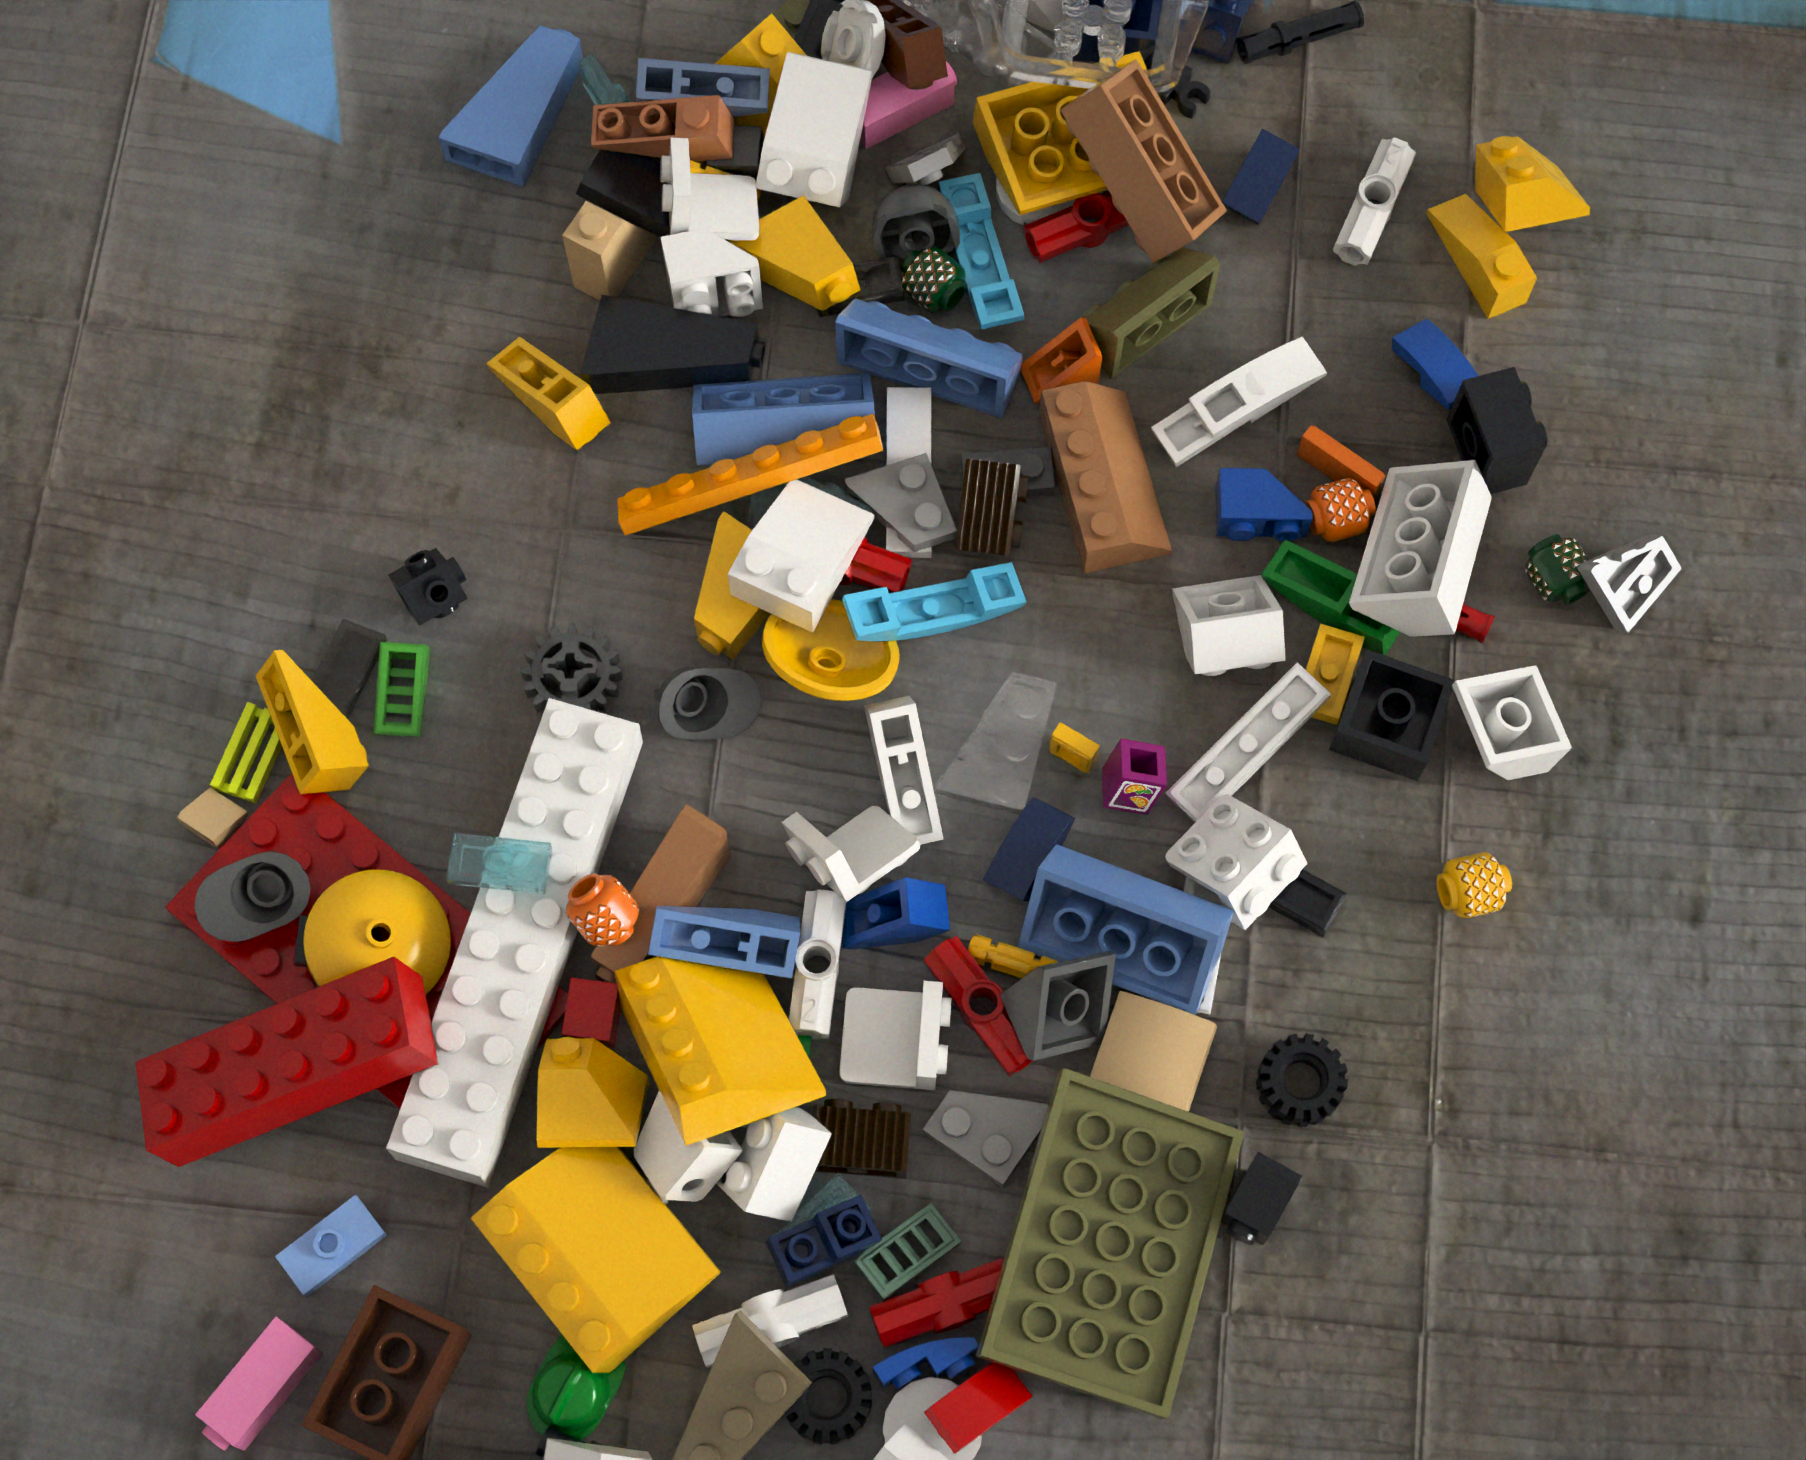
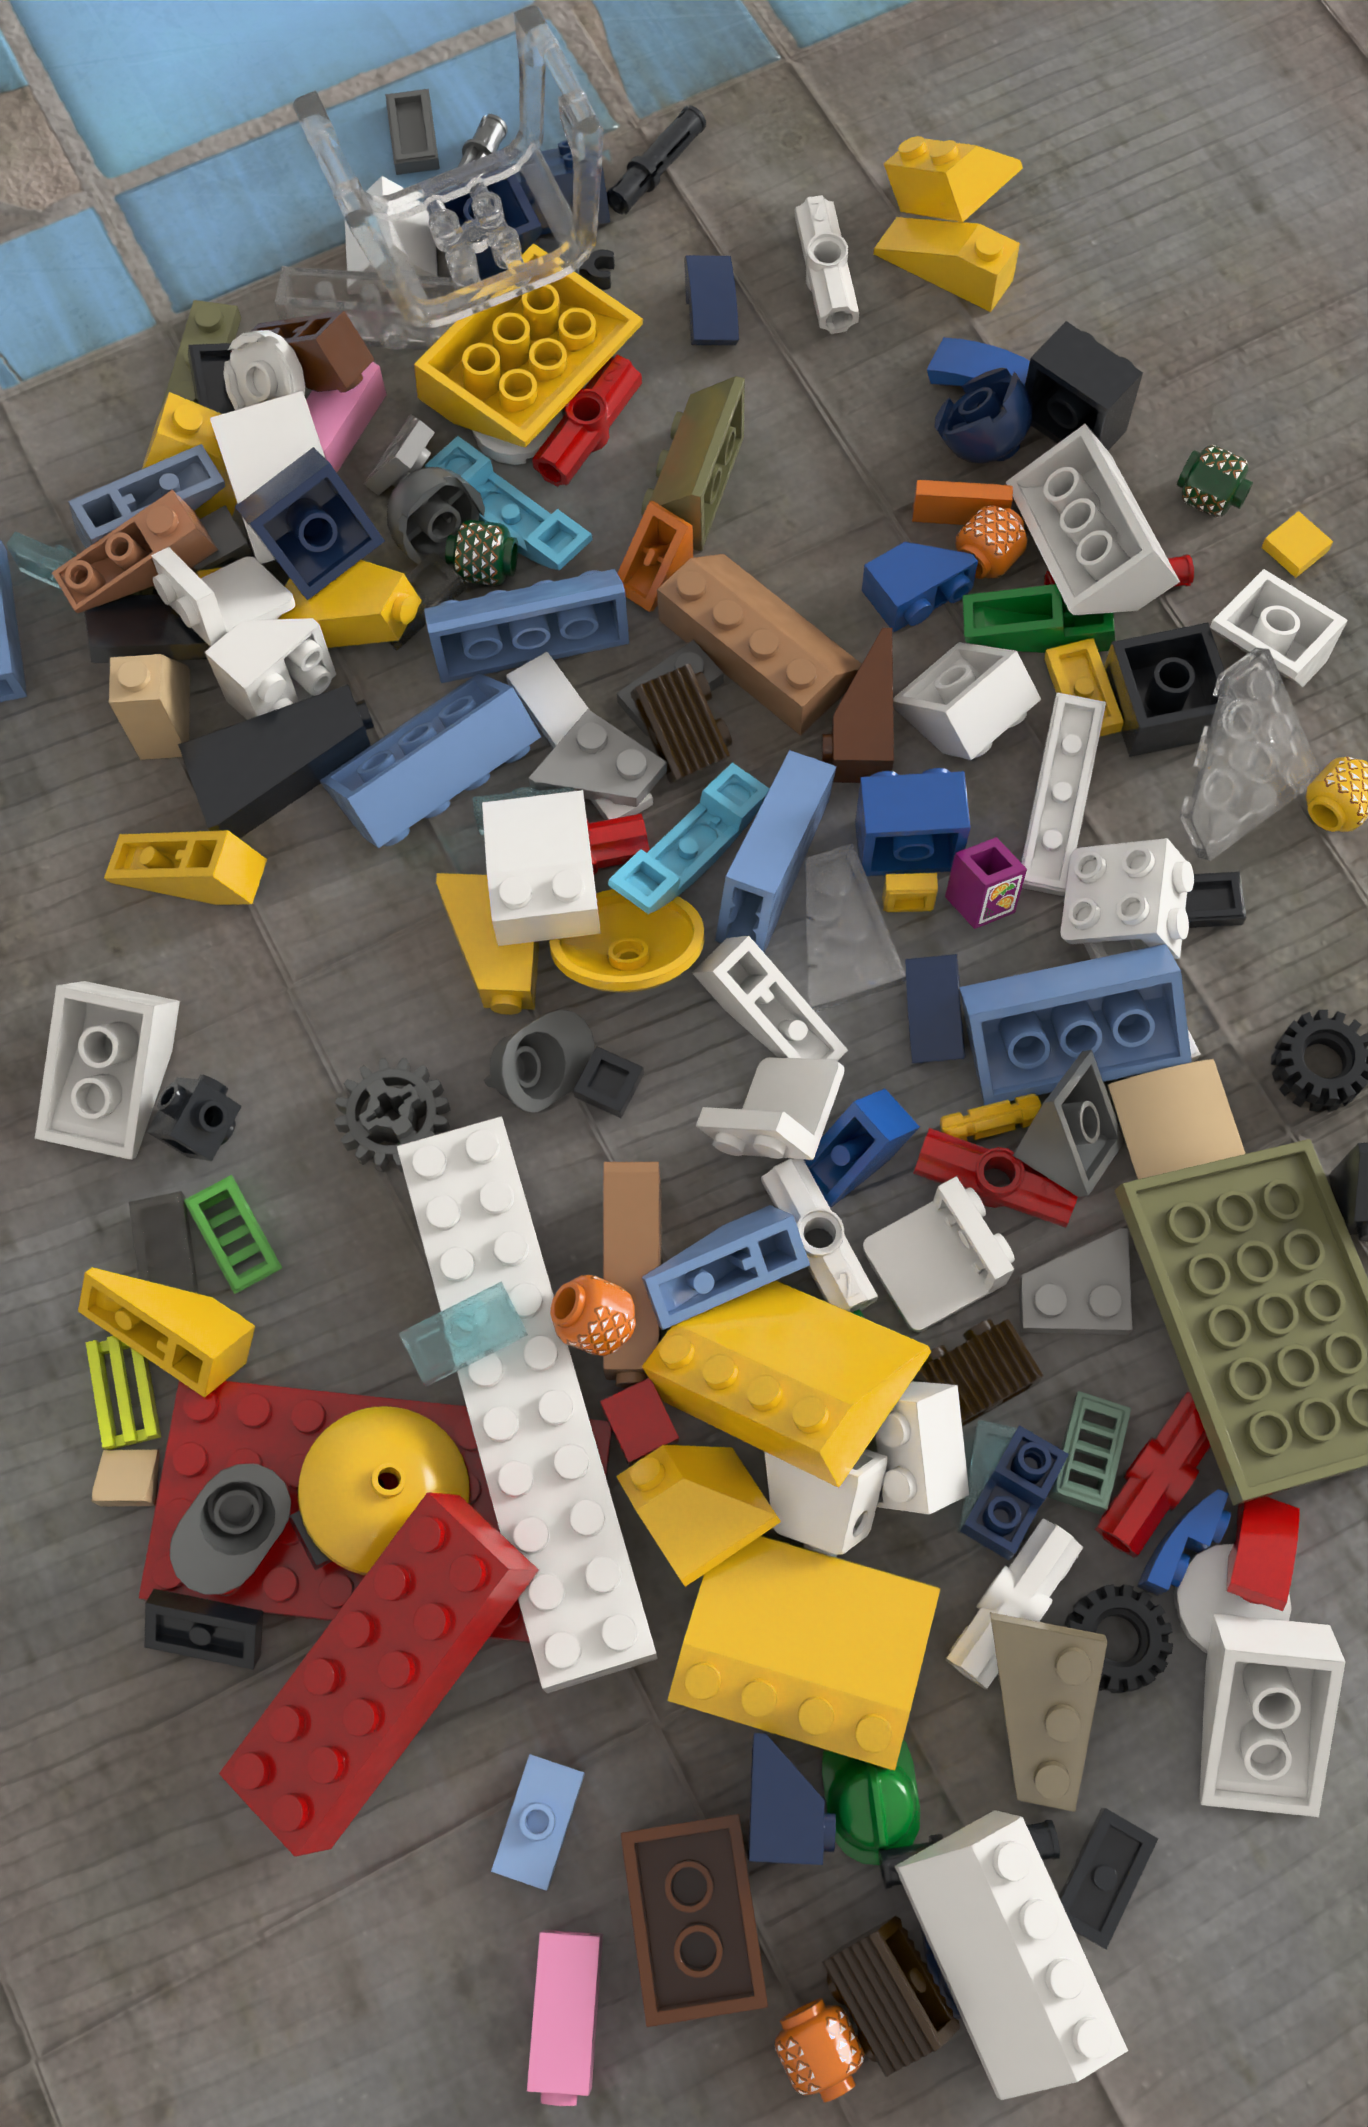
camera: 30 degrees left, 0 degrees up
light orange plate [617,413,883,536] -> none
medium nougat slope [1060,59,1227,263] -> none
white slope [1151,337,1327,467] -> none
light grey wing [1577,534,1682,632] -> none
none -> white slope [35,981,180,1160]
none -> black plate [144,1589,263,1670]
none -> dark blue slope [235,447,385,600]
none -> black plate [573,1046,644,1118]
none -> medium blue slope [715,750,836,953]
none -> dark blue slope [748,1733,836,1865]
none -> reddish brown slope [821,628,894,783]
none -> blue brick [855,768,971,877]
none -> dark blue cylinder [934,368,1032,463]
none -> clear plate [1180,647,1320,861]
none -> yellow tile [1261,511,1333,578]

